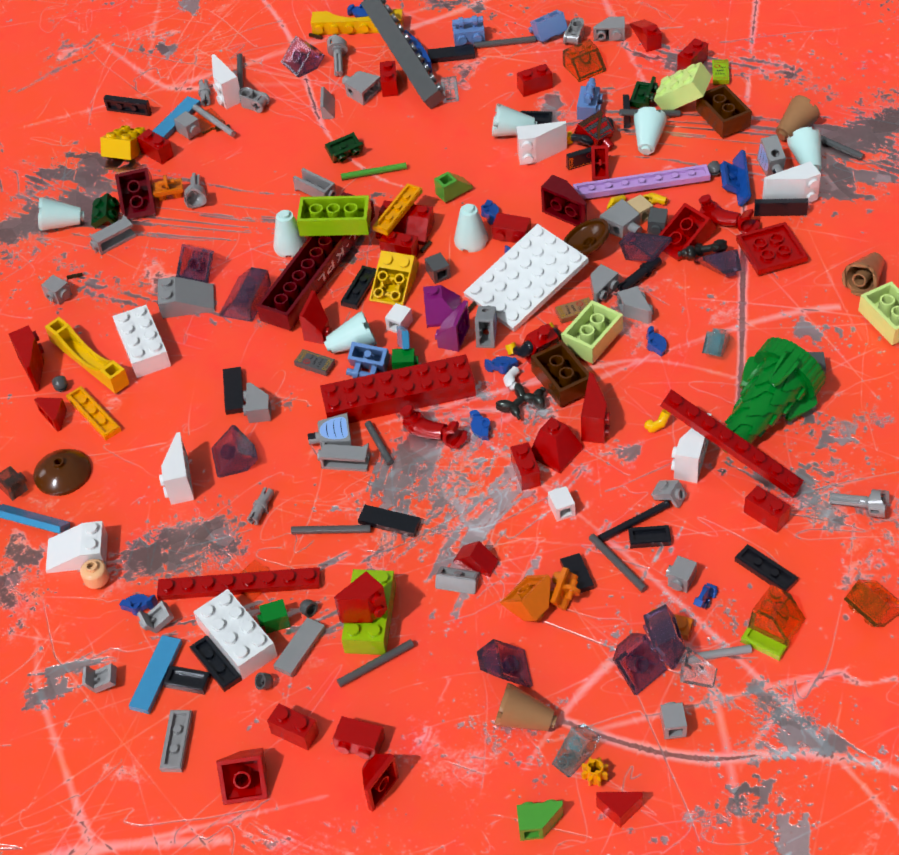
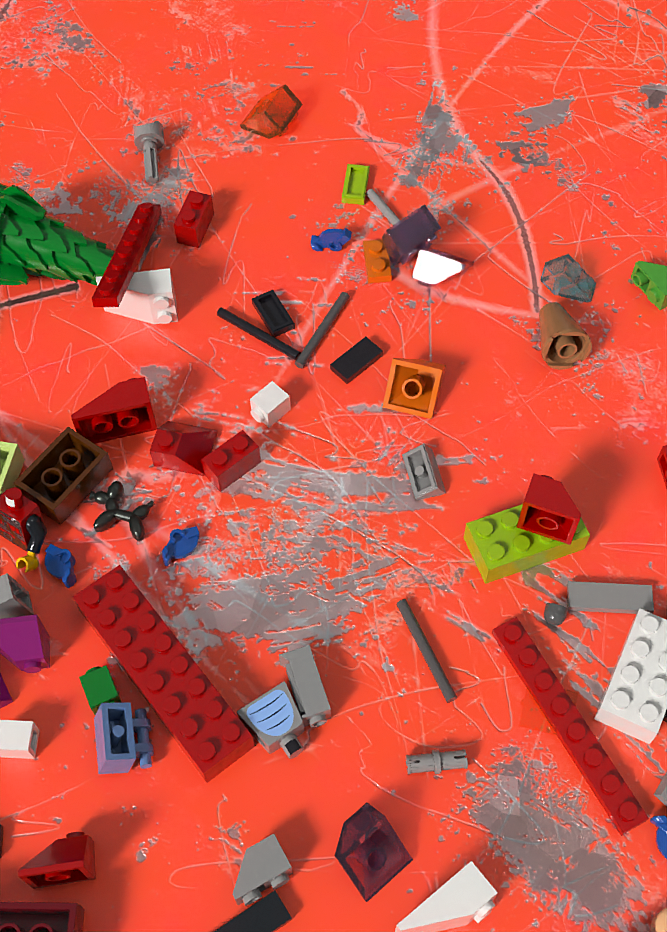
camera: 120 degrees left, 10 degrees up
green brick [257,599,291,634] -> none
dark grey tile [294,349,335,376] -> none
light aqua cone [324,311,377,353] -> none
dark grey bar [336,639,414,687] -> none
black tile [358,504,421,537] -> none
dark grey bar [365,421,394,466] -> none
dark azure tile [396,326,410,349] -> none
red piece [400,405,468,449] -> none
red slope [453,541,499,577] -> none
slope [477,639,533,688] -> none
white arm [503,366,520,391] -> none
orange hips [549,567,581,611] -> none
light orange gear [581,757,608,787] -> none
red slope [596,792,643,828] -> none
yellow arm [644,409,671,433] -> none
light grey bracket [651,480,687,508] -> none
light grey brick [660,702,687,740] -> none
light grey brick [665,556,697,593] -> none
black tile [734,544,798,595] -> none
clear orange slope [748,585,806,646] -> none

